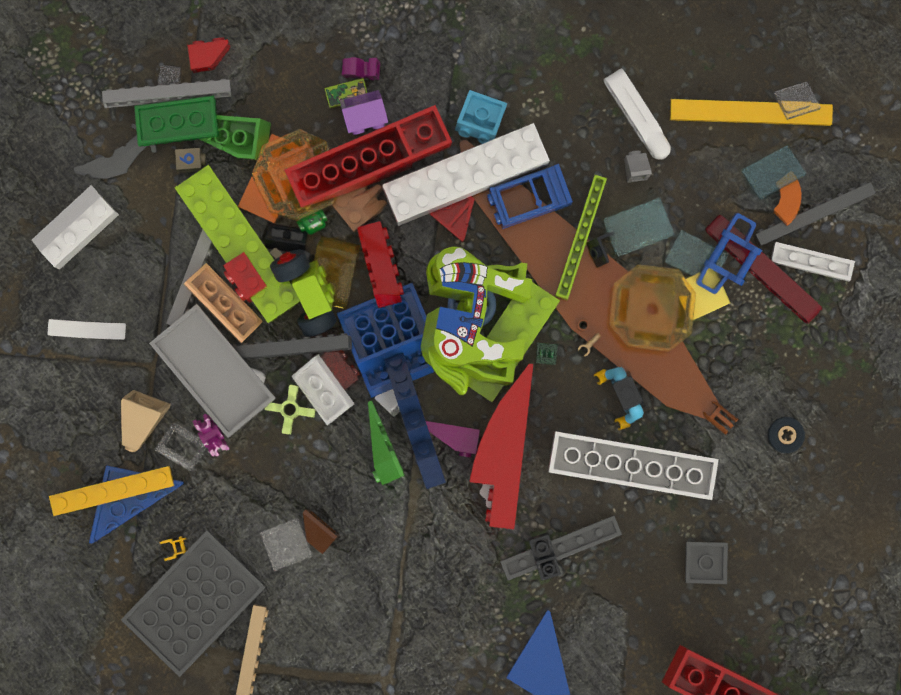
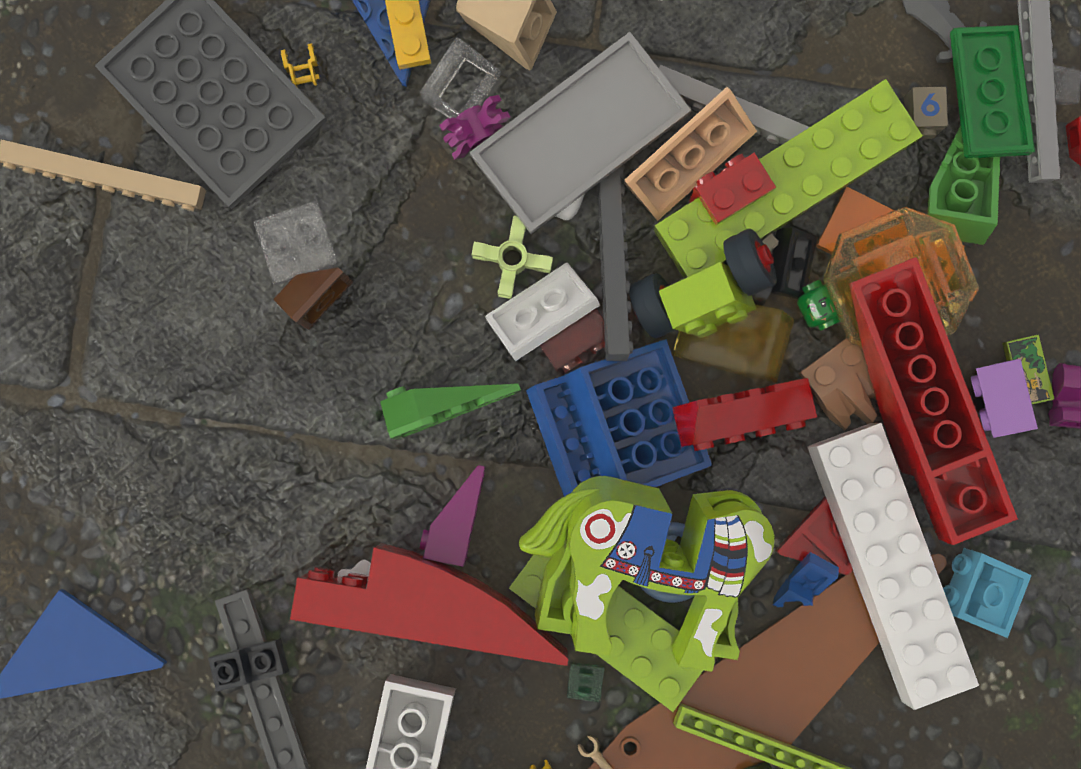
camera: 95 degrees right, 0 degrees up
white bracket [375,389,400,417] -> none
dark blue arch [384,353,446,489] -> none
blue door [487,164,573,229] -> none
none -> blue slope [773,552,839,607]

